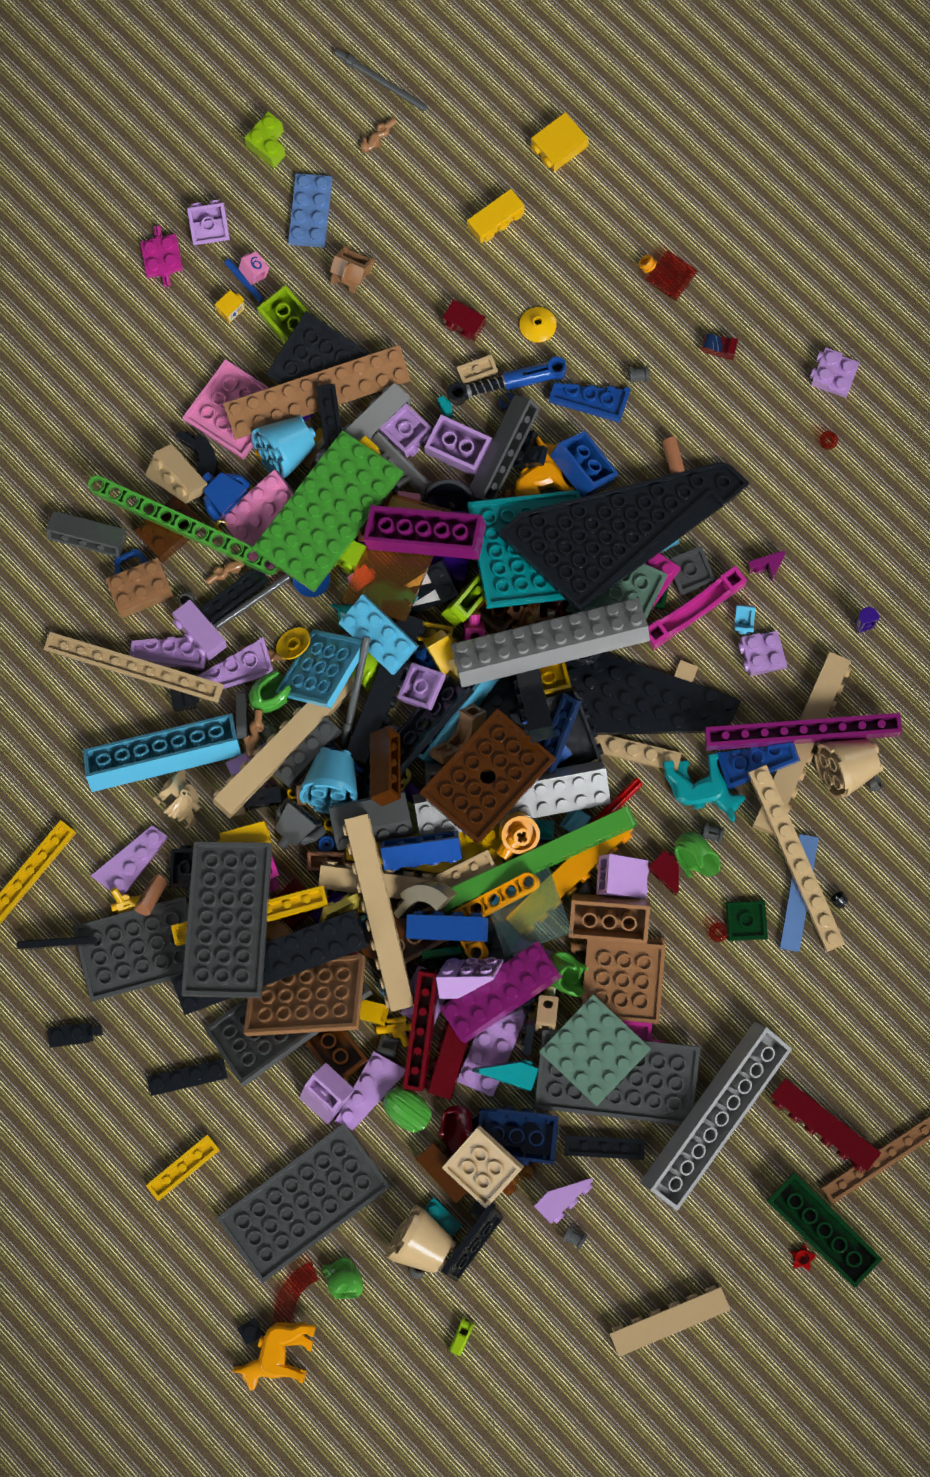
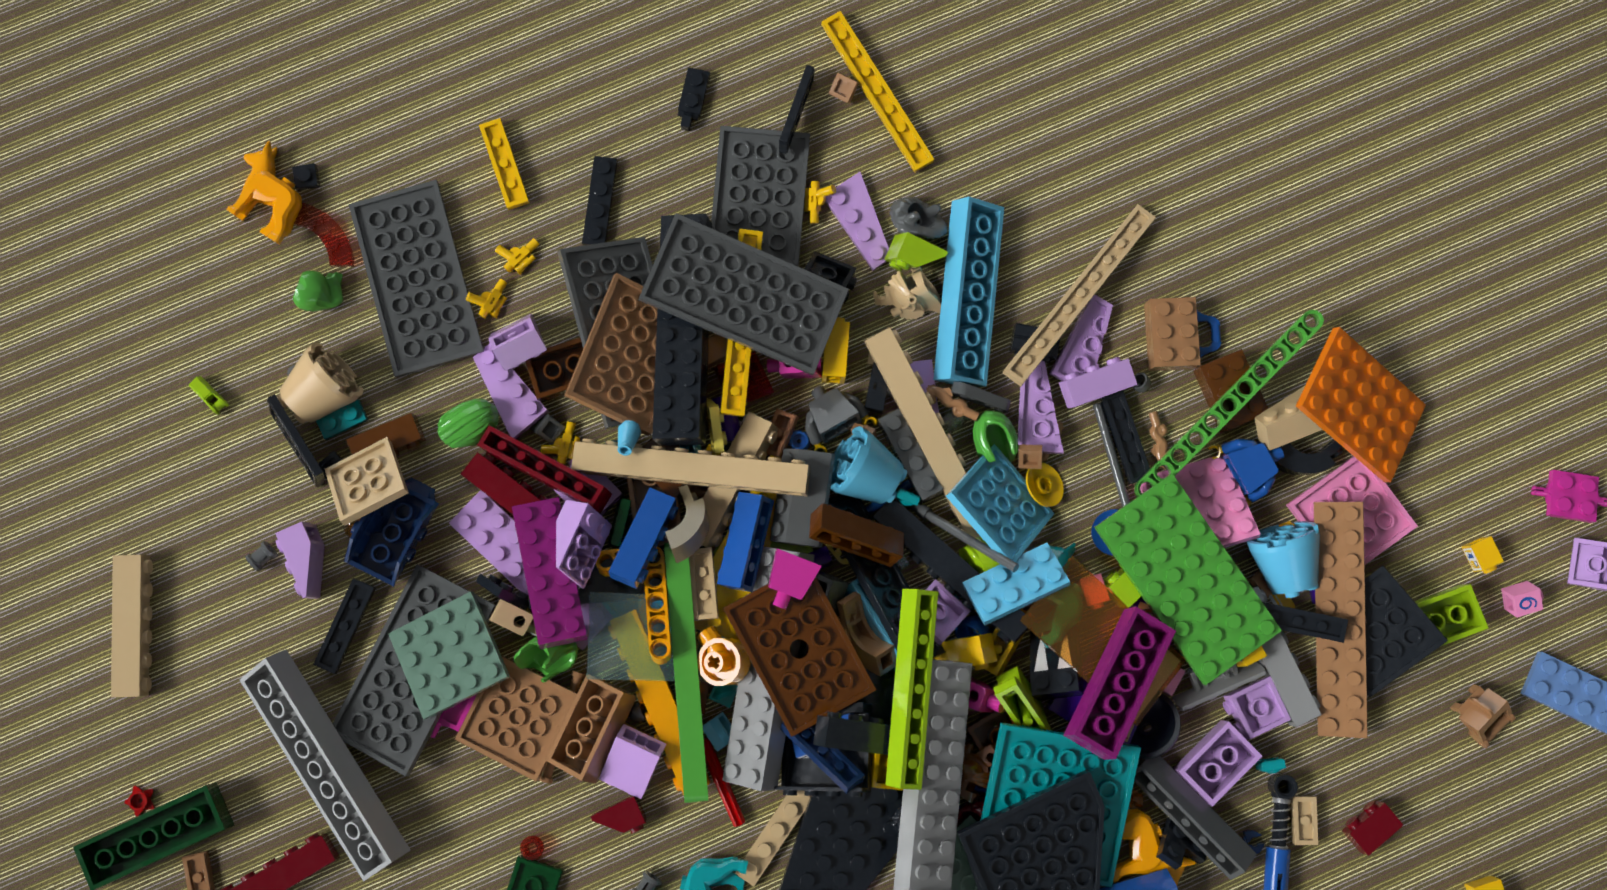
camera: 100 degrees right, 5 degrees up
dark grey brick [46,511,127,558] -> none
nougat brick [134,874,167,916] -> none
blue bar [224,259,265,303] -> none
yellow brick [360,1000,389,1026] -> none
dark red piece [438,1105,473,1157] -> none
teal slope [472,1059,539,1091] -> none
bright green hair [674,831,721,878] -> none
none -> yellow piece [466,279,507,319]
none -> yellow piece [495,238,540,276]
none -> medium azure cone [617,420,641,456]
none -> dark pink torso [768,549,821,610]
none -> medium nougat plate [828,73,859,104]
none -> lime slope [884,232,948,271]
none -> lime brick [885,589,938,790]
none -> dark grey piece [889,197,948,239]
none -> teal tile [895,487,920,506]
none -> medium nougat plate [1018,445,1042,469]
none -> orange plate [1296,327,1426,482]

